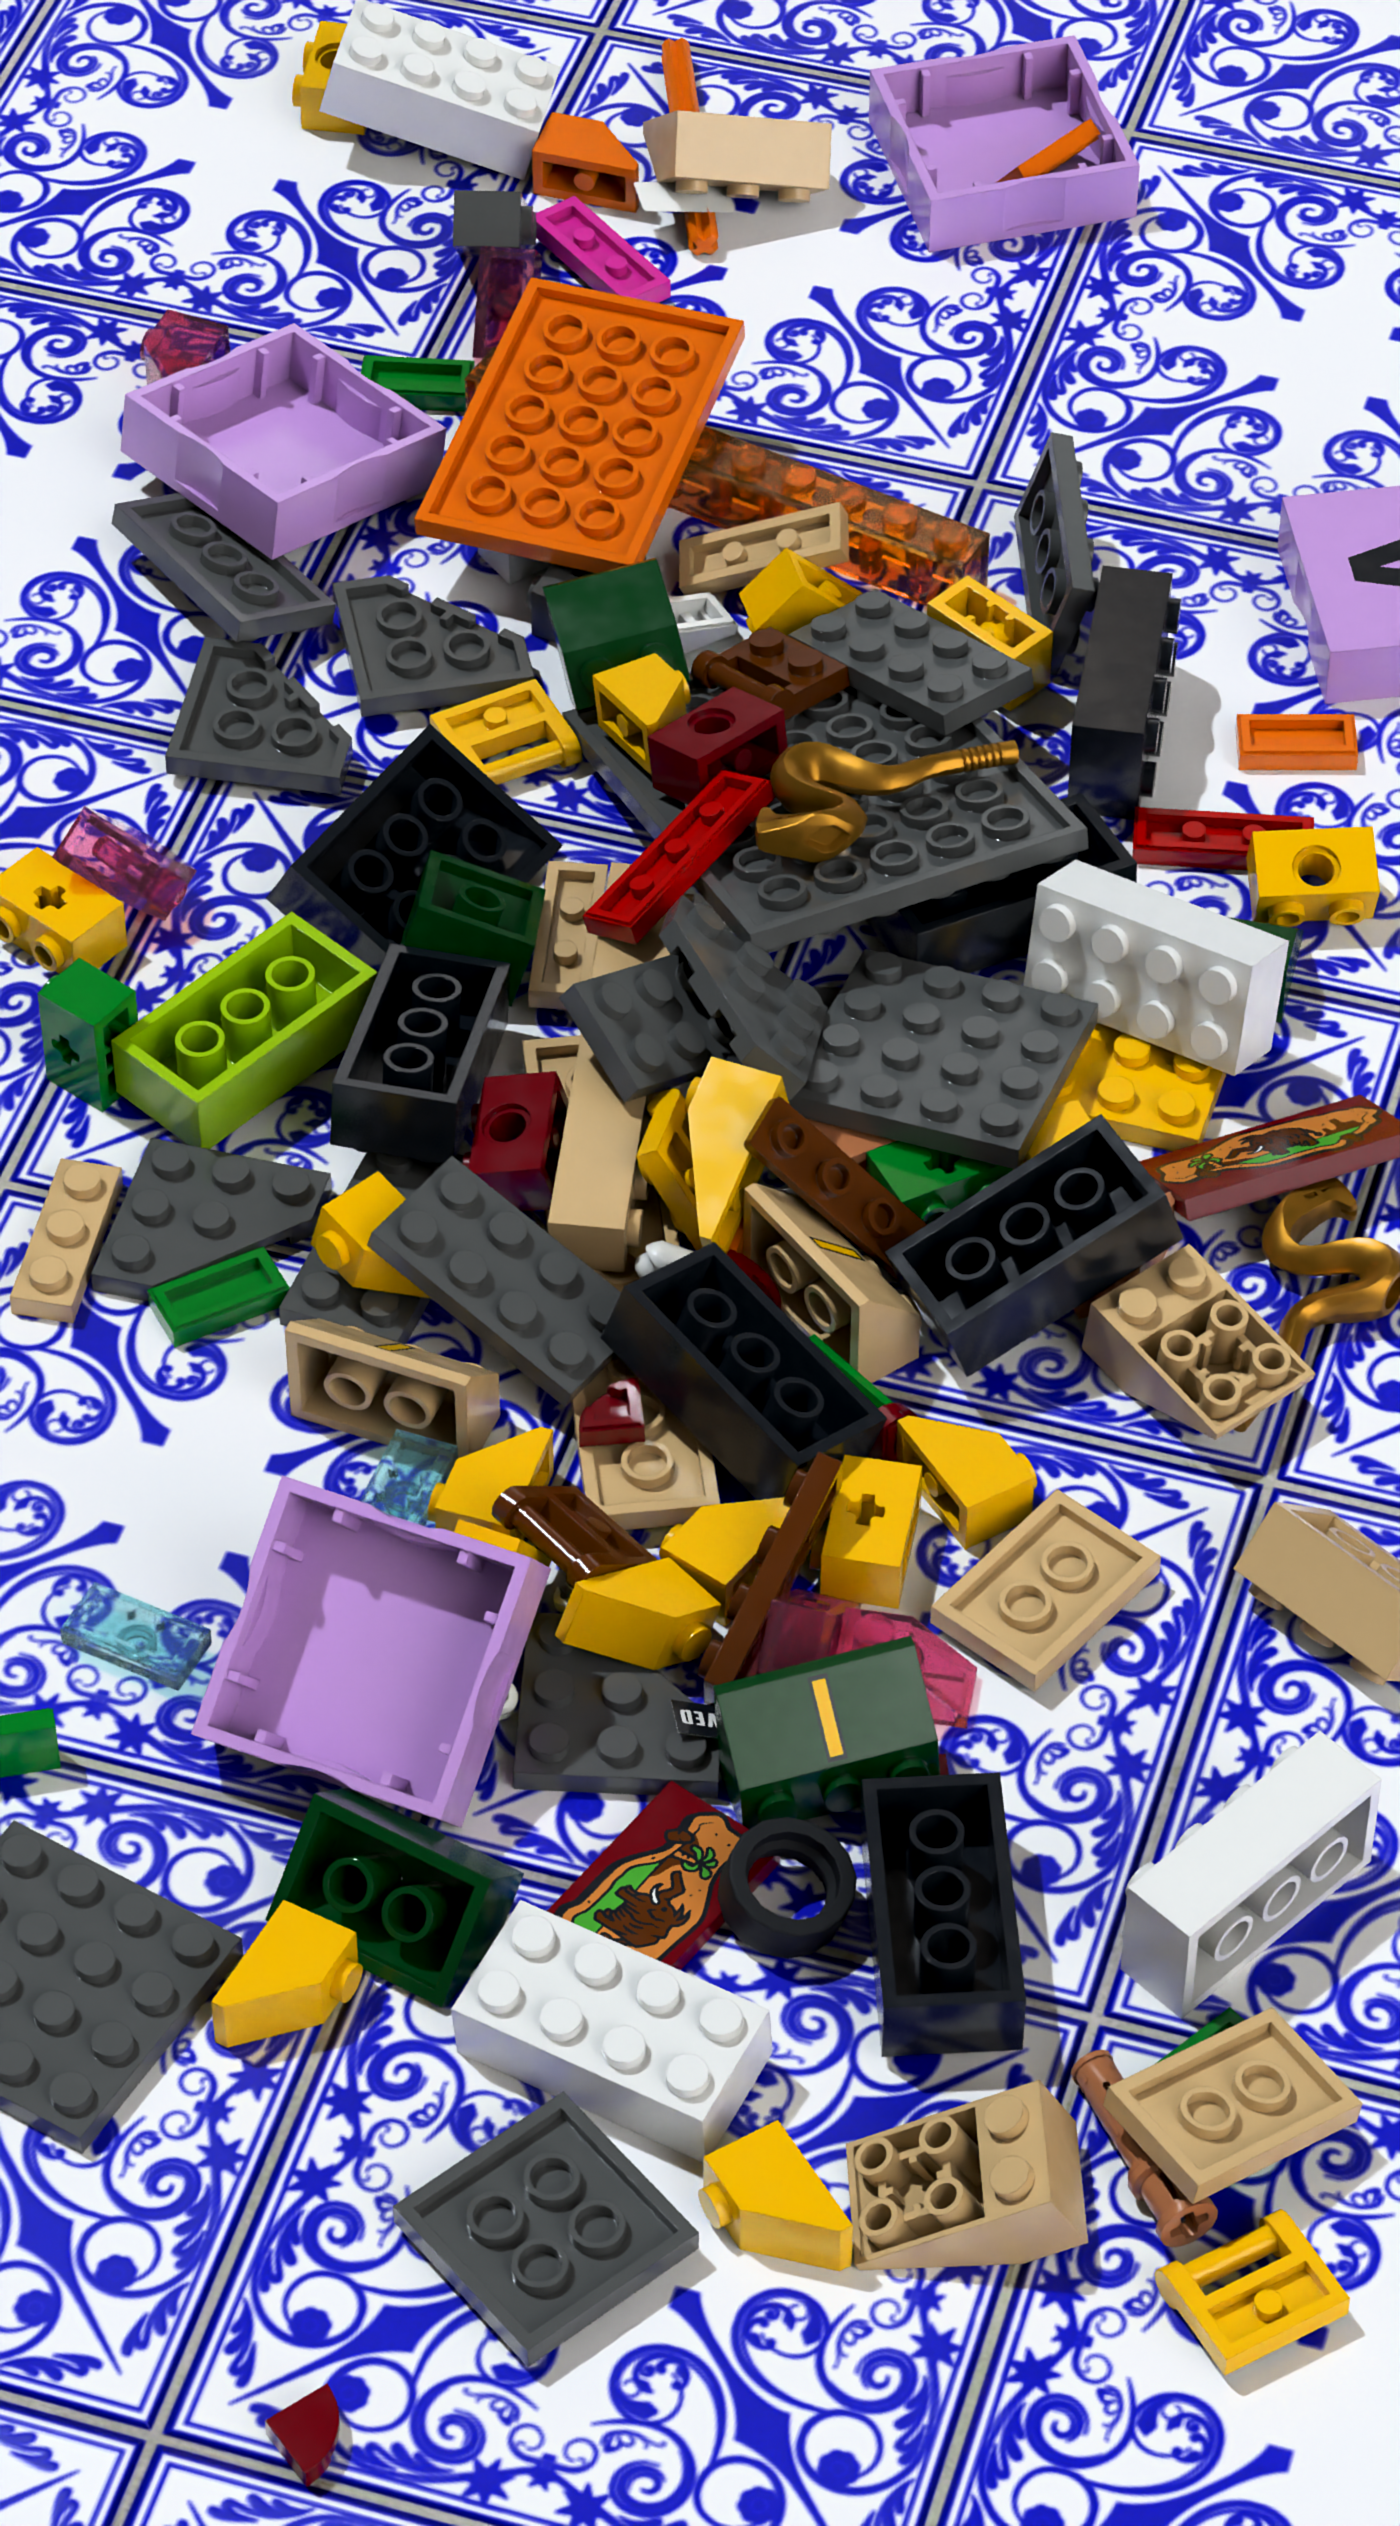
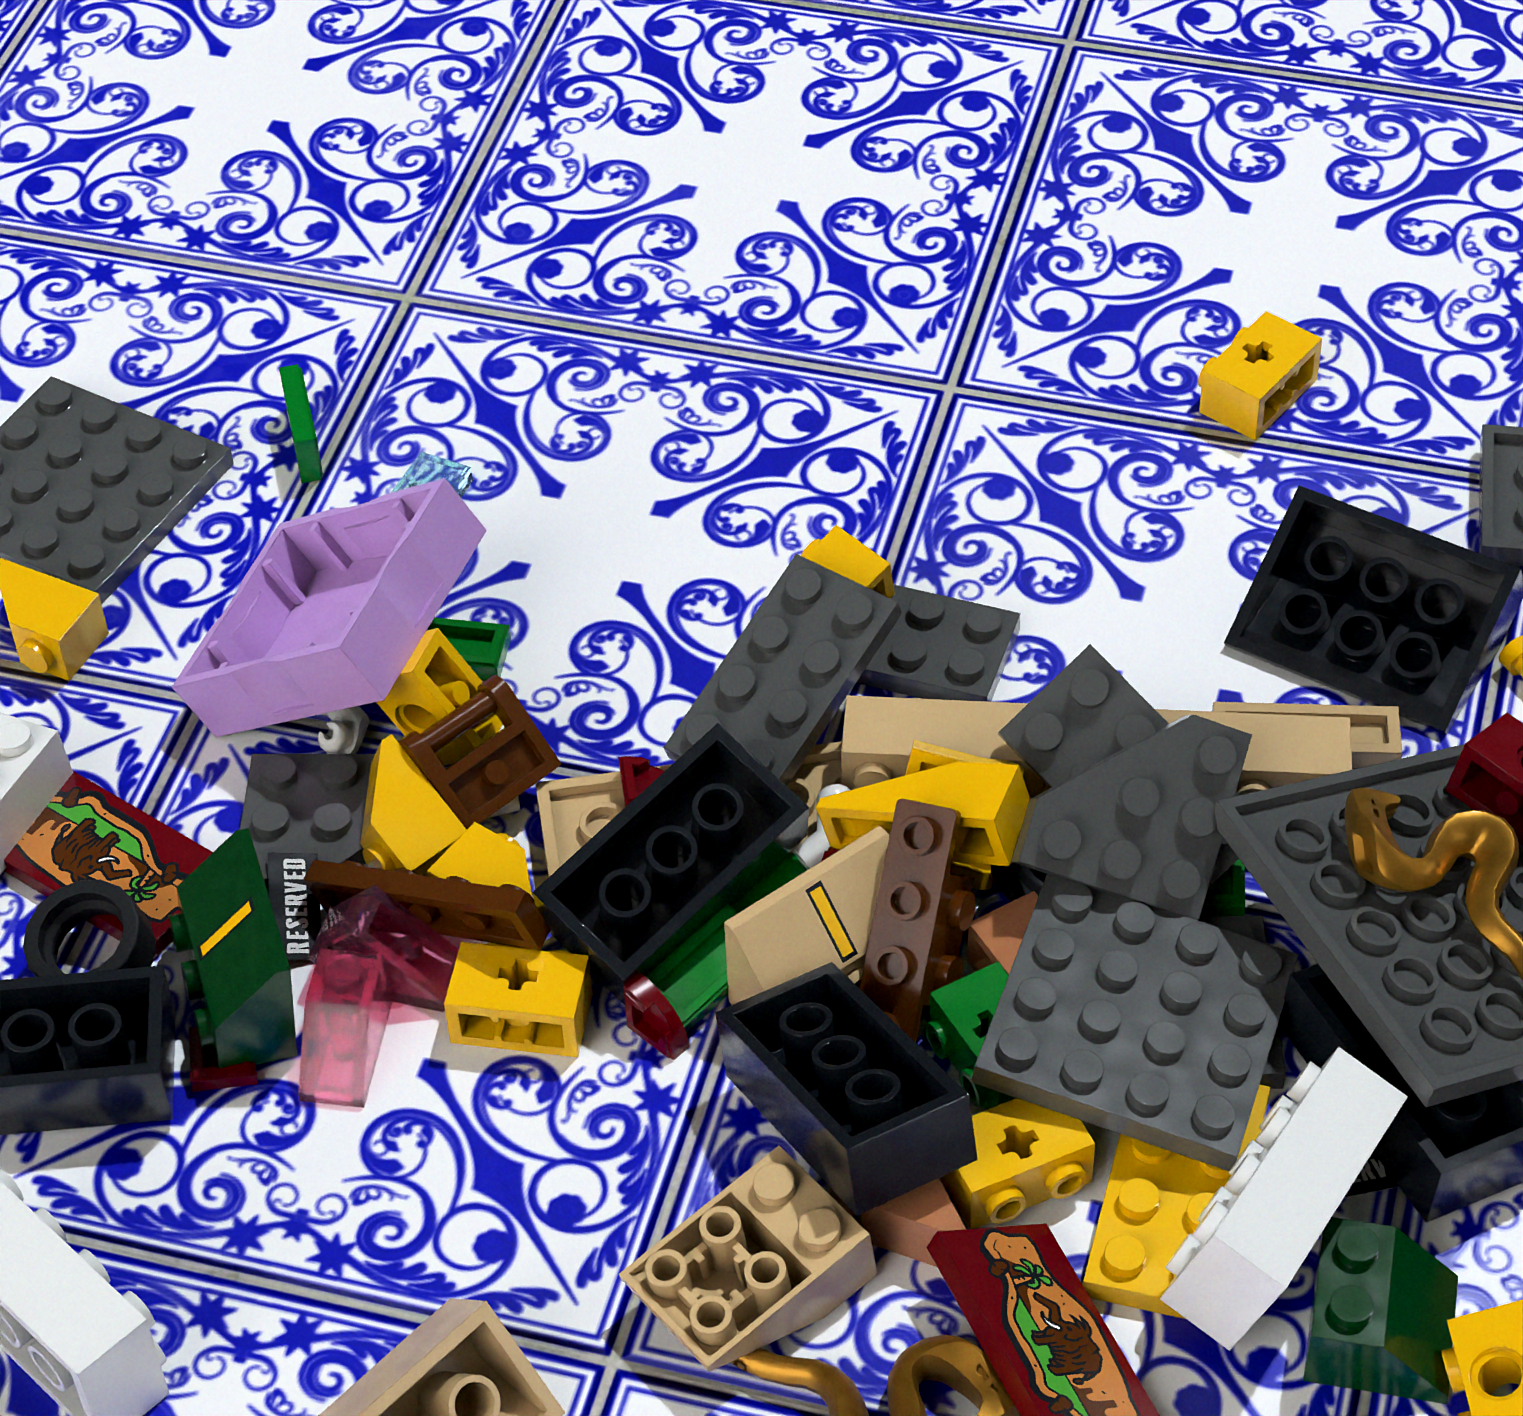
camera: 90 degrees right, 0 degrees up
tan plate [10,1158,123,1323] -> none
green brick [37,958,138,1113] -> none
clear pink slope [52,806,197,921] -> none
dark grey plate [91,1138,332,1302] -> none
lime brick [111,911,378,1149] -> none
green tile [147,1246,290,1347] -> none
dark green slope [265,1788,524,2008] -> none
tan slope [285,1318,500,1466] -> none
black brick [330,943,511,1163] -> none
clear light blue plate [360,1429,458,1526] -> none
dark green slope [400,850,546,1007] -> none
yellow slope [427,1427,554,1541] -> none
dark red brick [462,1071,569,1212] -> none
red tile [582,770,775,945] -> none
yellow slope [896,1415,1037,1550] -> none
tan plate [930,1489,1161,1692] -> none

